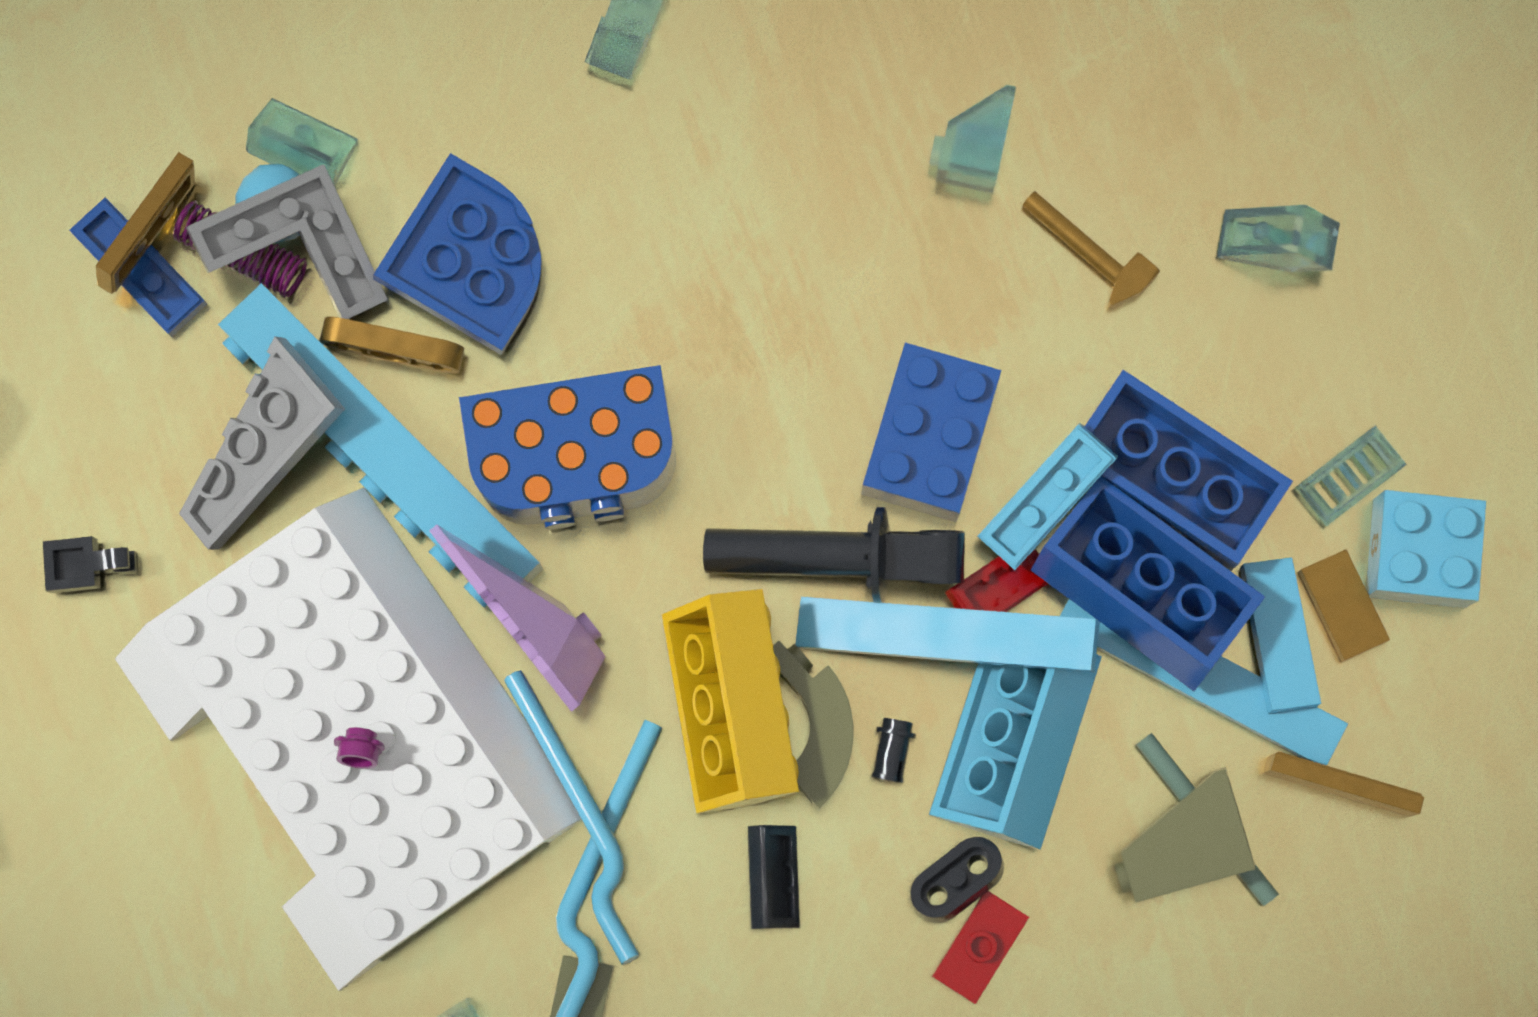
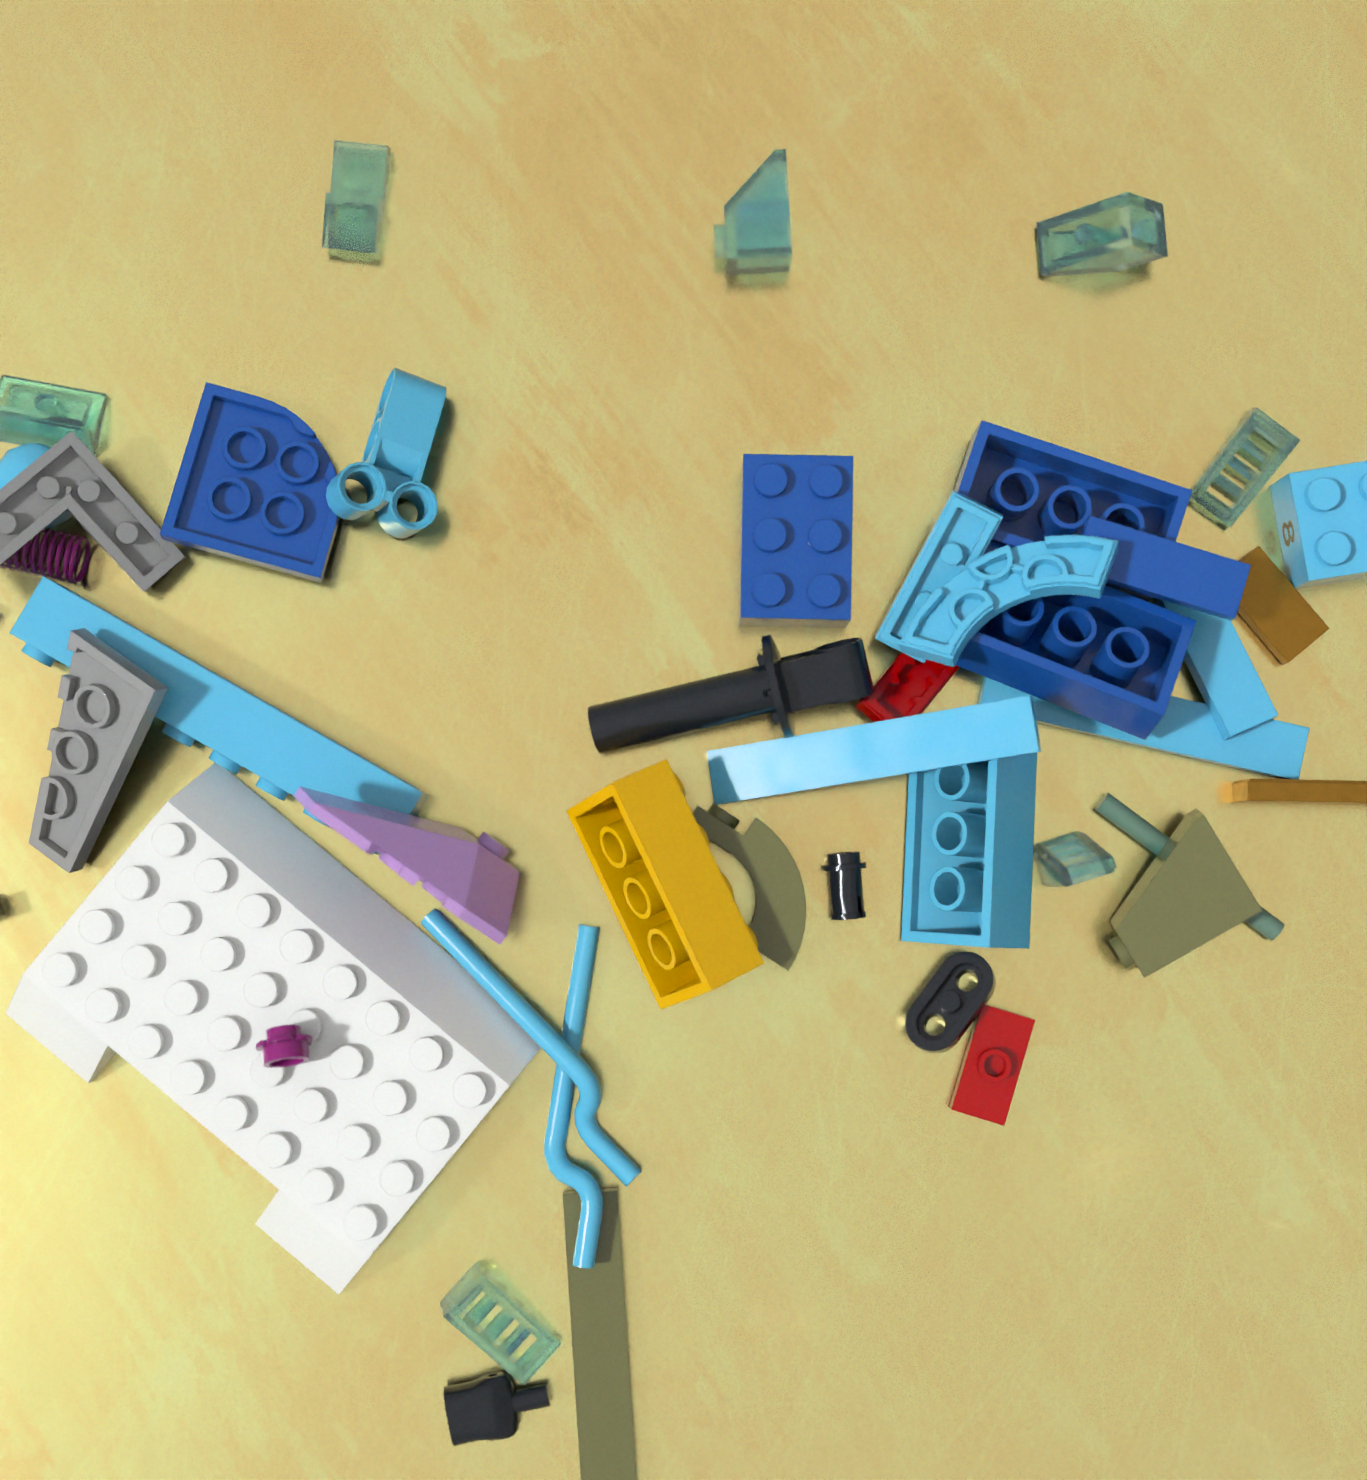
camera: 15 degrees left, 5 degrees up
pearl gold beam [319,316,465,374] -> none
blue brick [459,365,676,529] -> none
black plate [747,825,800,929] -> none
pearl gold piece [1022,191,1160,309] -> none
none -> medium azure piece [326,368,447,538]
none -> medium azure tile [899,535,1118,667]
none -> clear light blue slope [1033,831,1117,887]
none -> blue tile [1081,515,1251,621]

